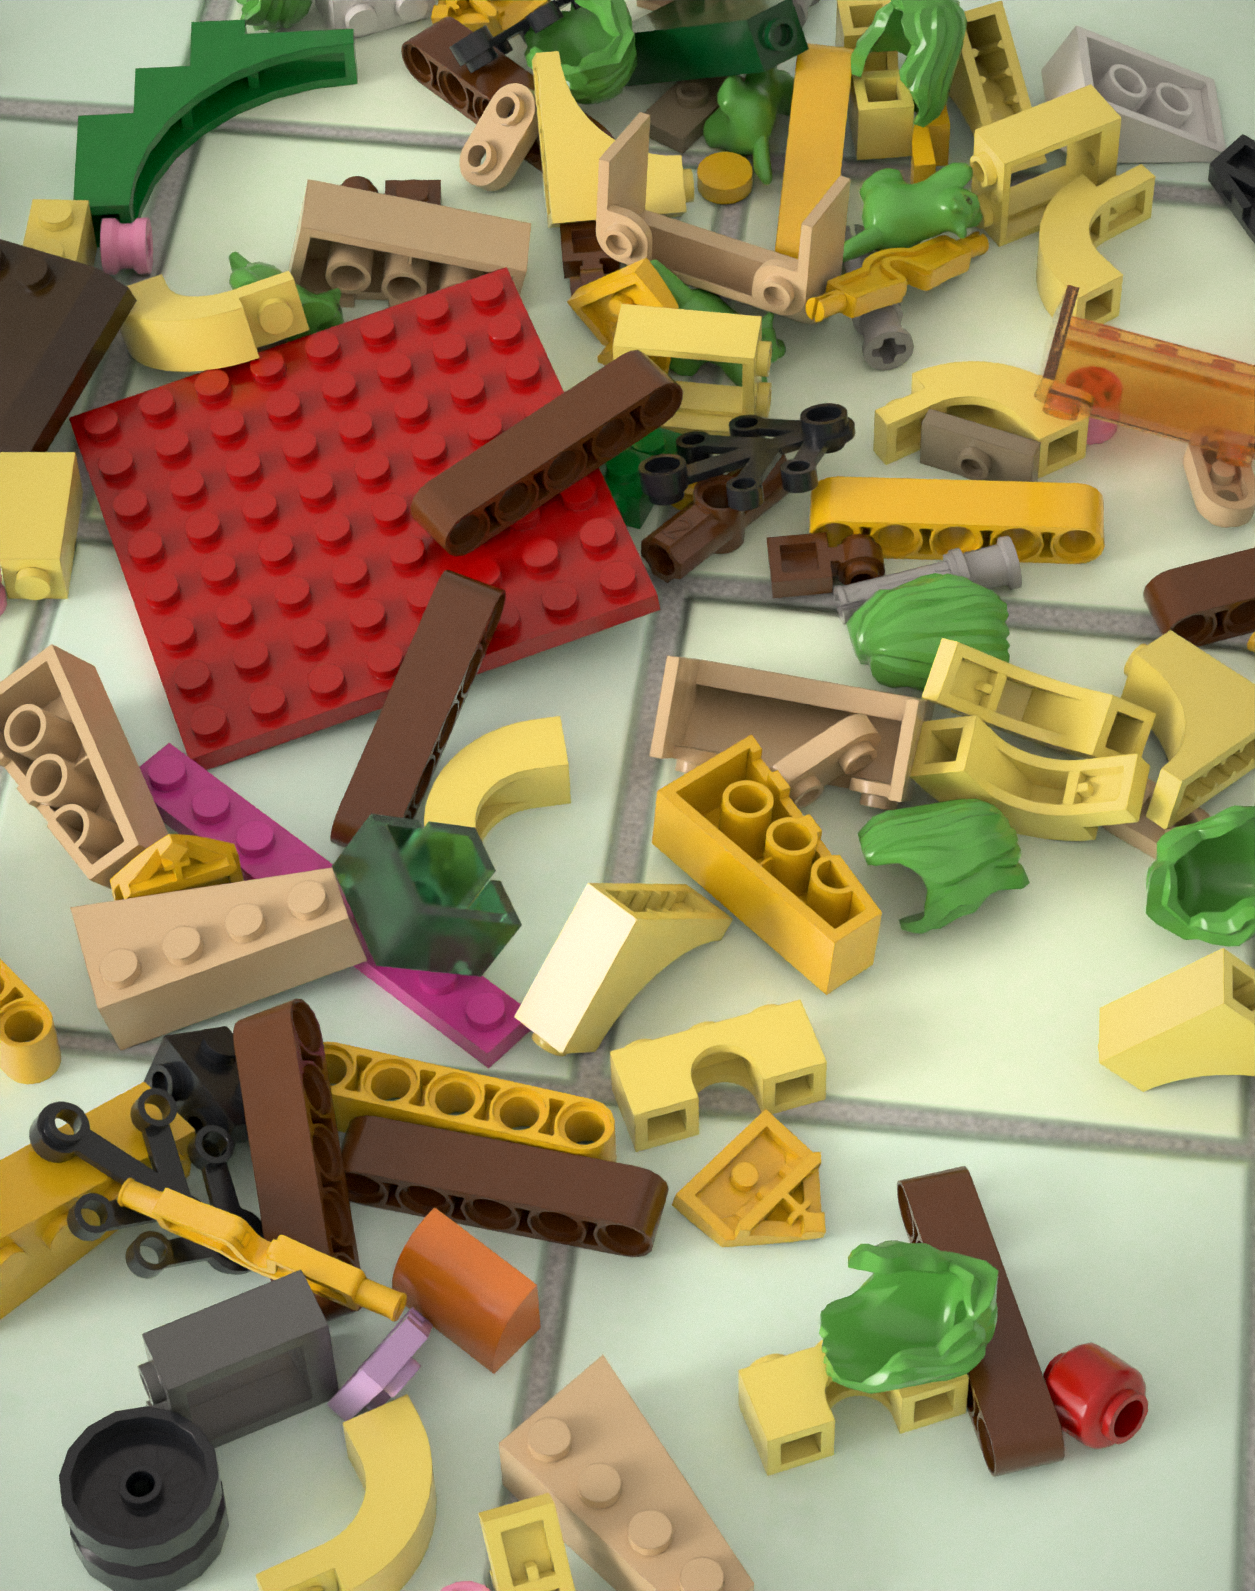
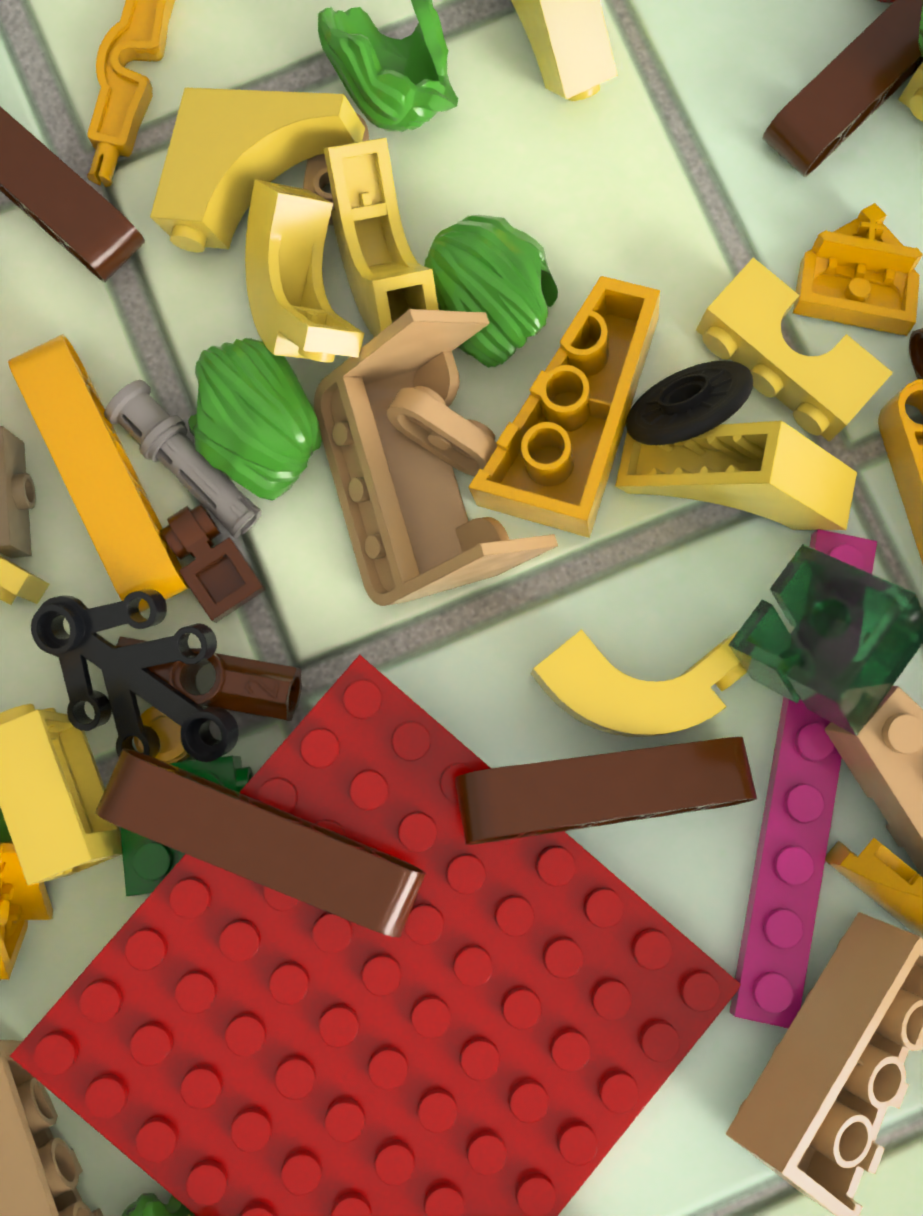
camera: 120 degrees left, 30 degrees up
none -> black wheel [626,361,753,445]

